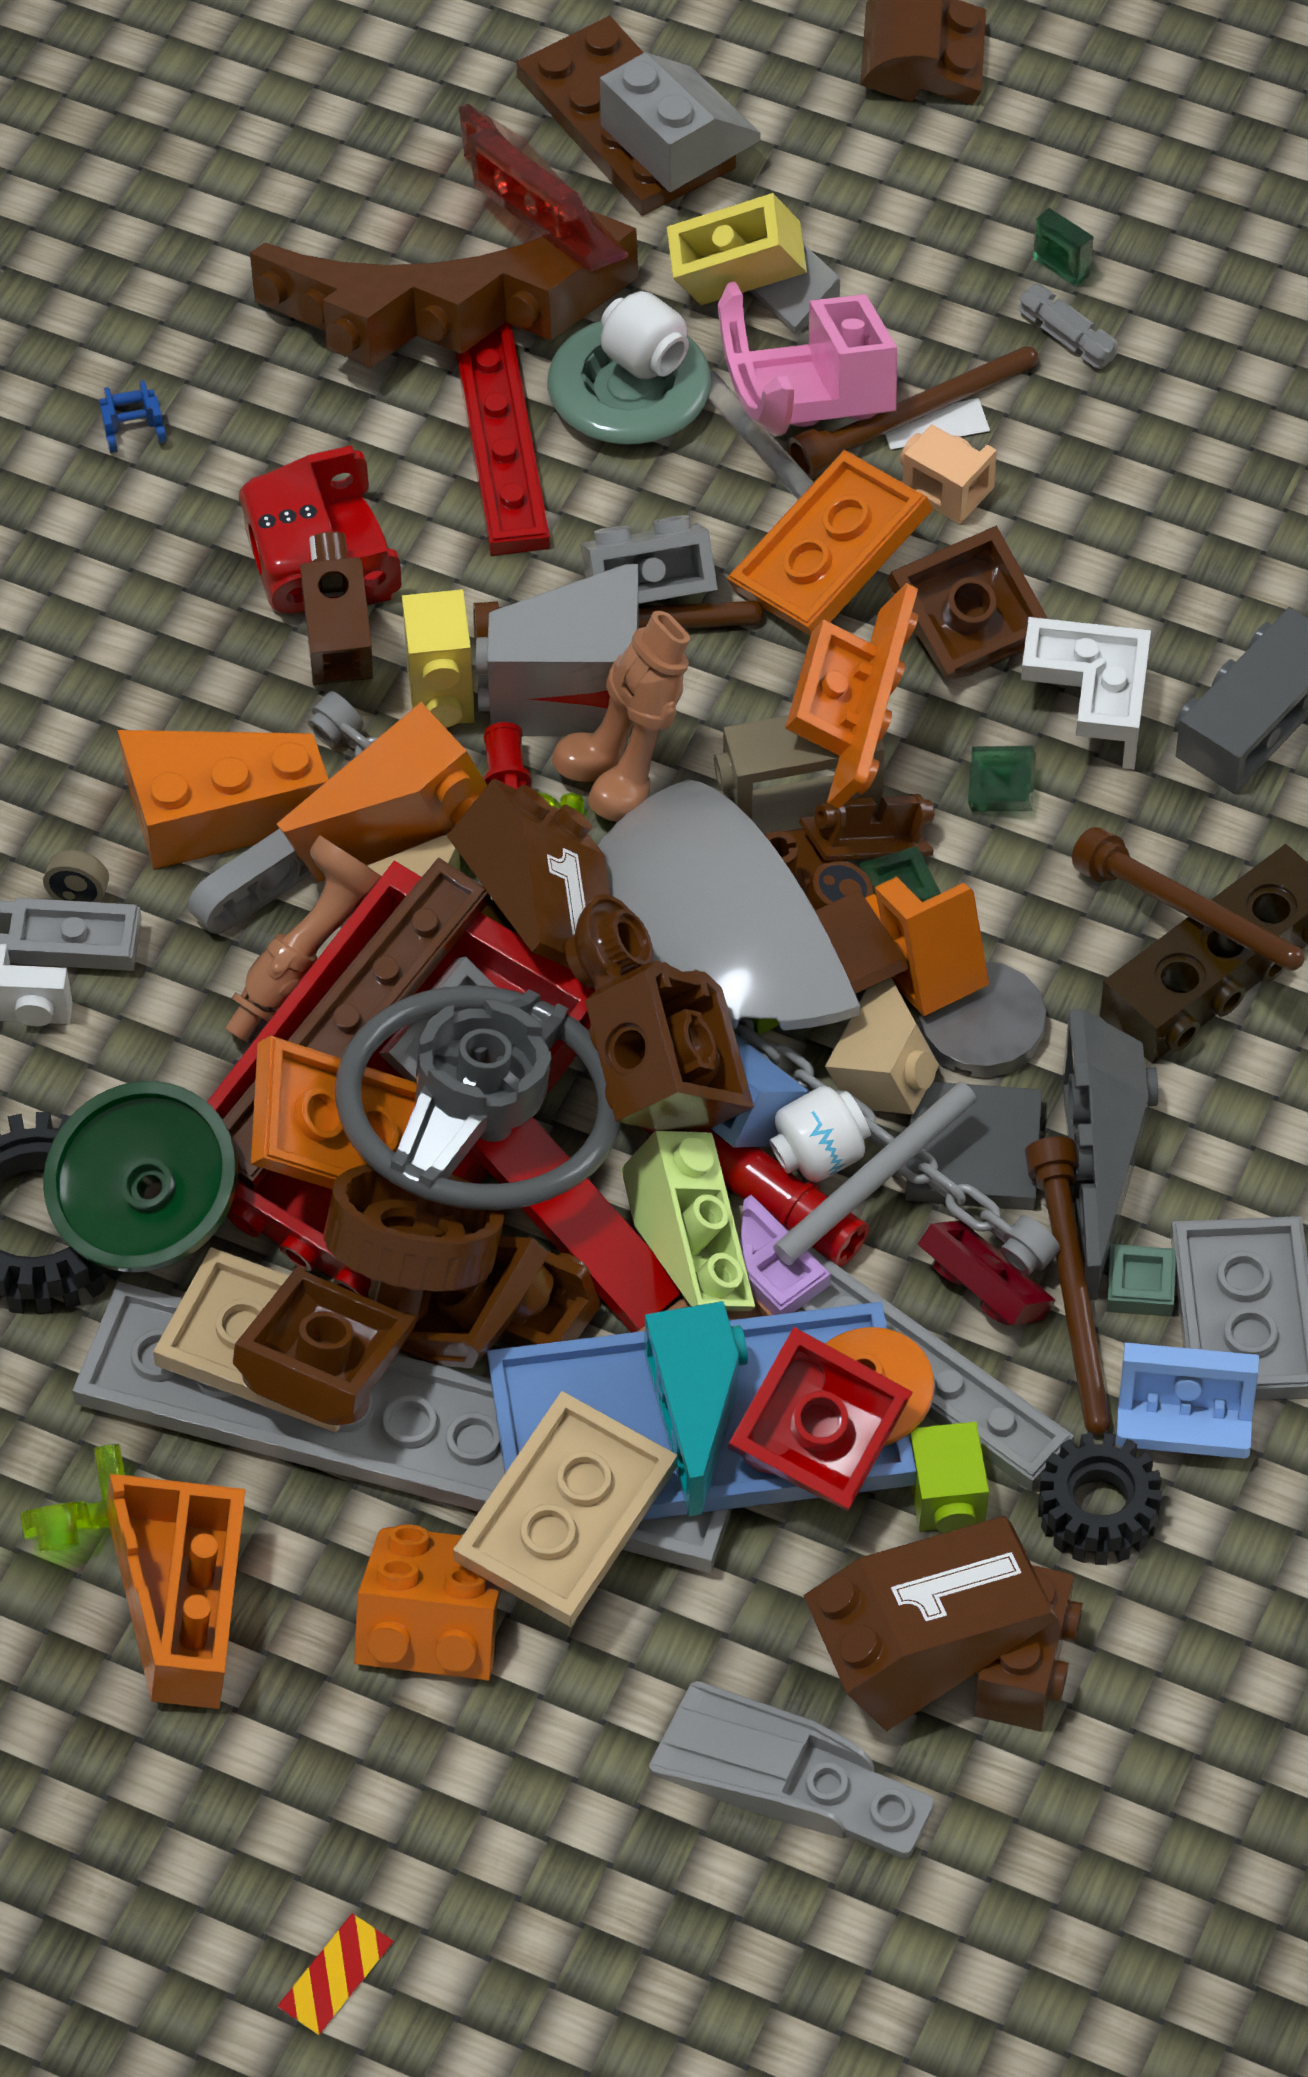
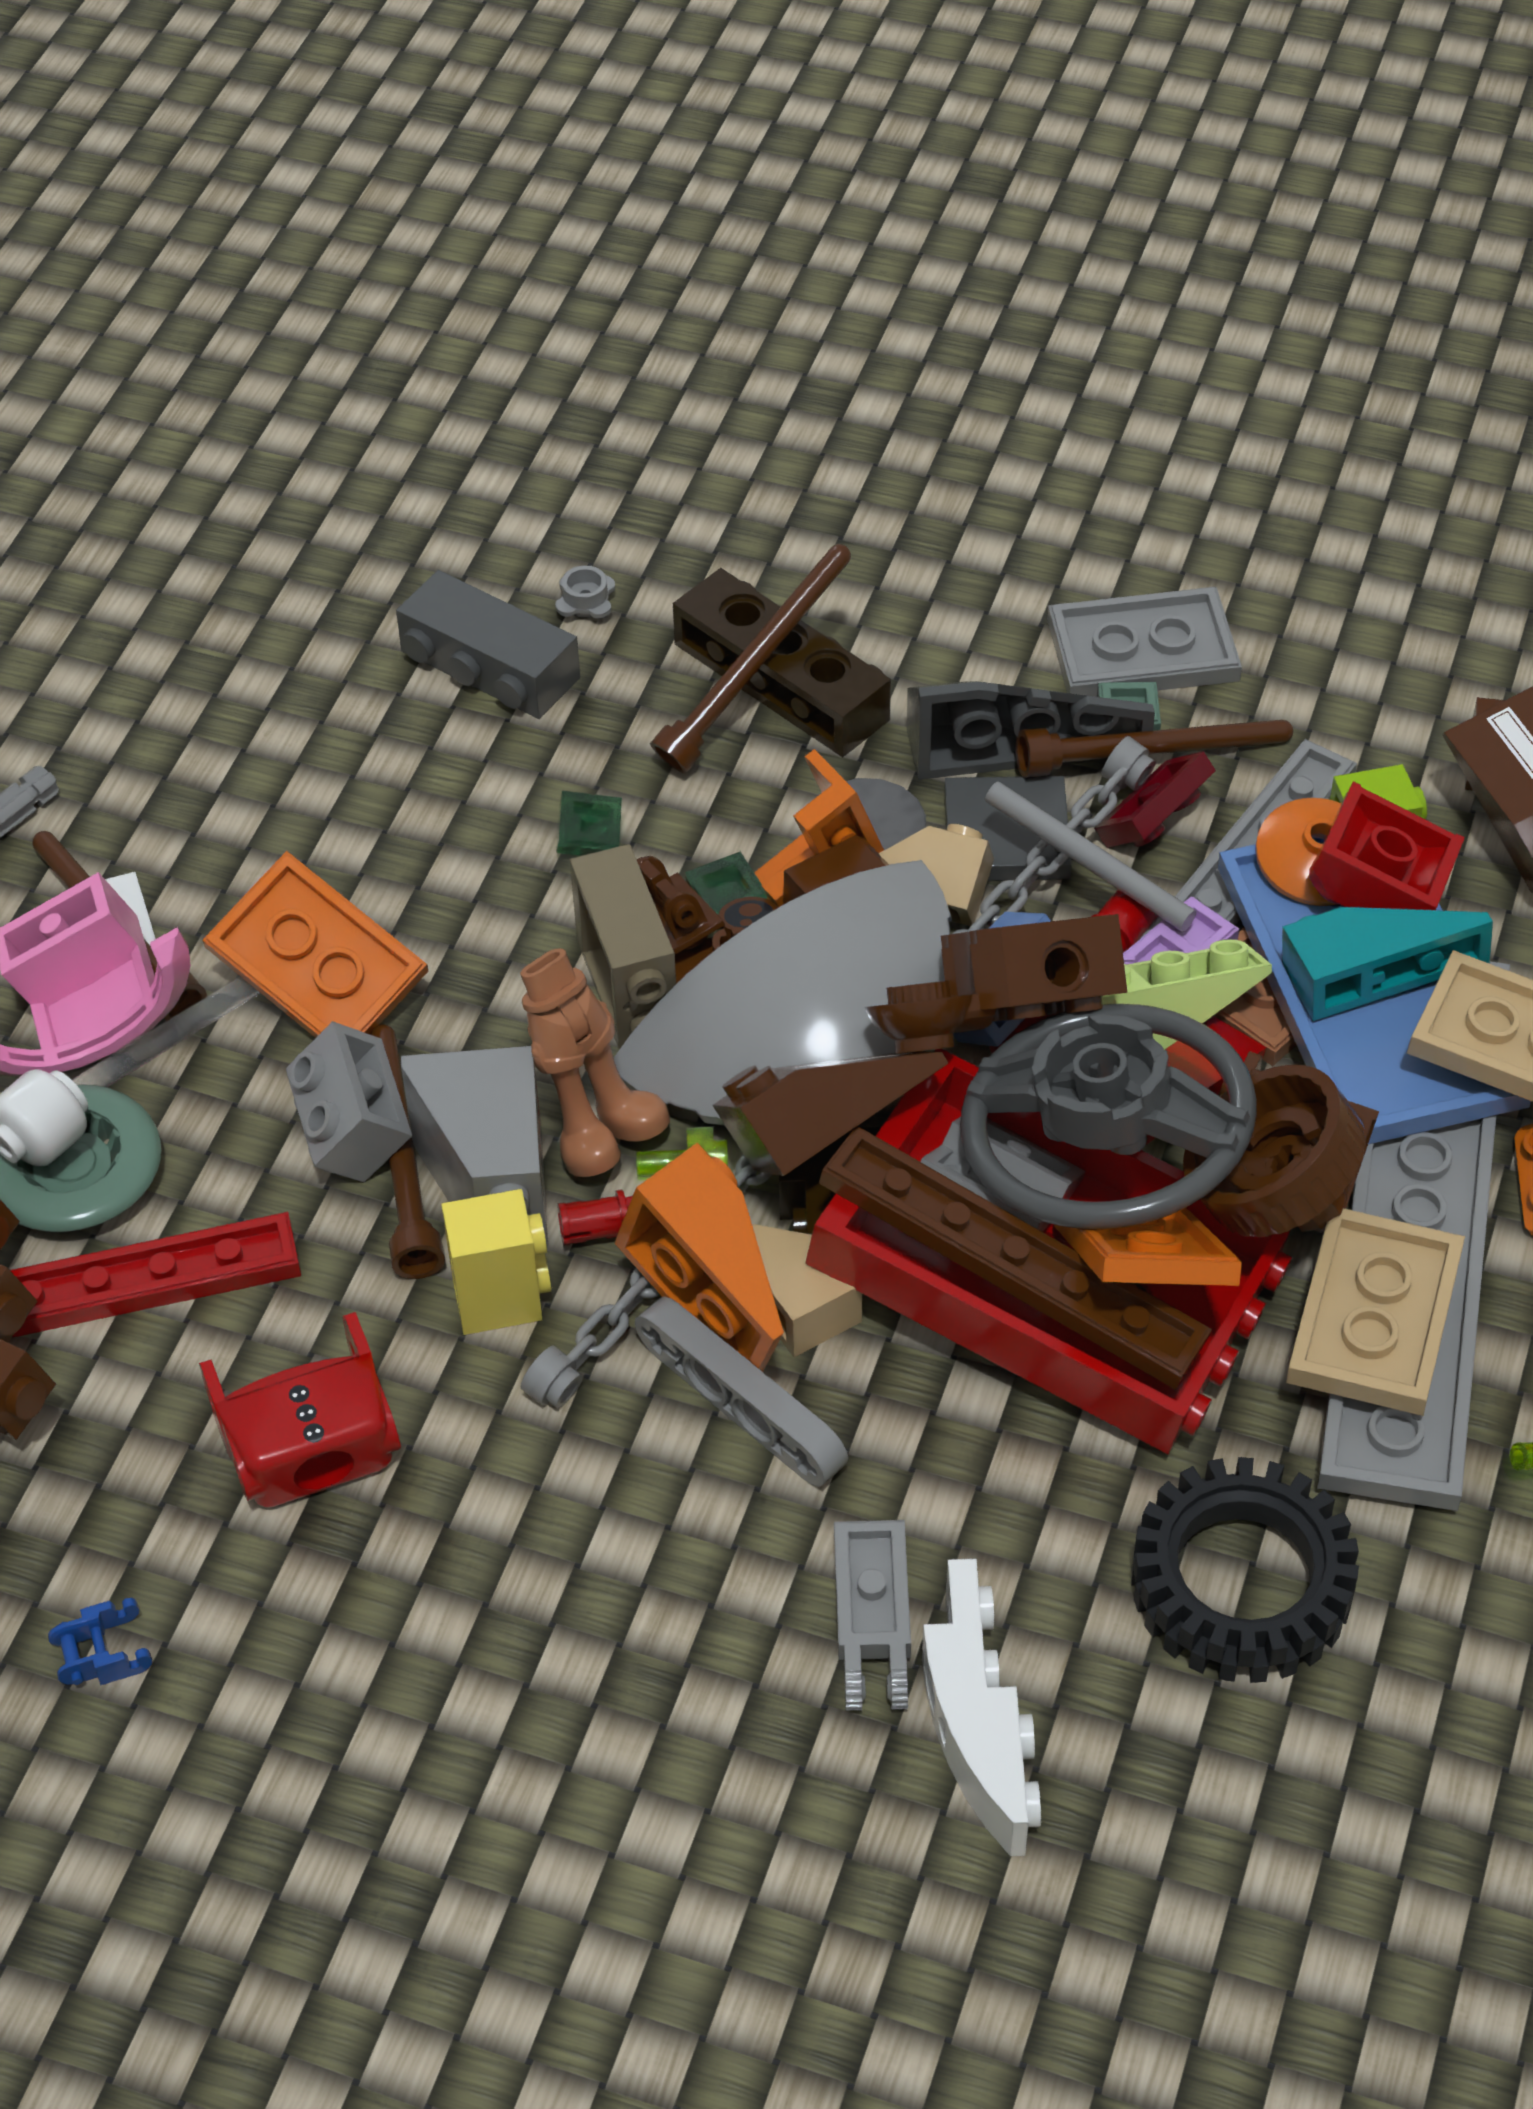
camera: 95 degrees left, 5 degrees down
dark tan tile [43,850,109,903] -> none
dark green dish [43,1081,238,1272] -> none
orange wedge [117,730,329,870] -> none
nougat piece [225,835,381,1042] -> none
reddish brown slope [232,1266,416,1425] -> none
reddish brown torso [300,532,373,685] -> none
white head [769,1086,871,1183] -> none
orange bracket [785,583,918,809] -> none
reddish brown slope [887,525,1048,680] -> none
light nougat brick [900,424,997,525] -> none
white panel [1021,617,1151,770] -> none
black tyre [1038,1432,1162,1565] -> none
light blue bracket [1116,1342,1259,1459] -> none

